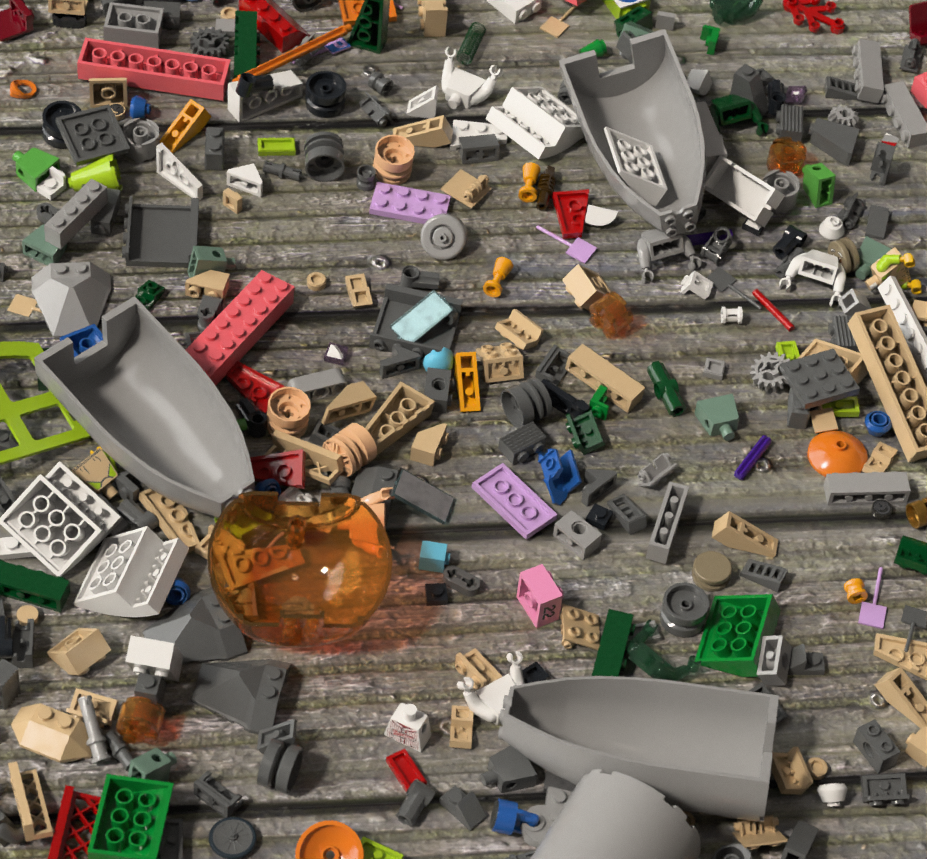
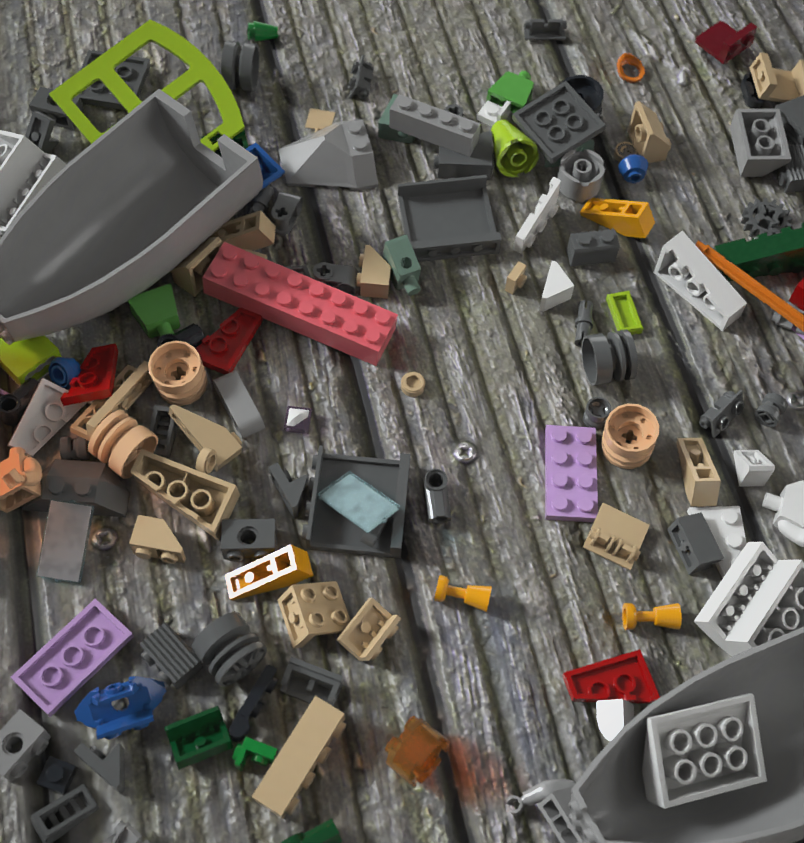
camera: 85 degrees right, 10 degrees up
coral brick [77,38,231,101] -> none
dark green slope [135,280,165,311] -> none
black piece [236,73,274,98] -> none
black wheel [305,71,347,118] -> none
tan slope [345,273,373,308] -> none
light grey wheel [421,213,468,260] -> none
medium azure hair [423,347,454,371] -> none
dark brown hinge [536,165,557,211] -> none
lavender piece [536,225,597,264] -> none
tan slope [562,264,618,311] -> none
none -> tan tile [196,447,217,474]

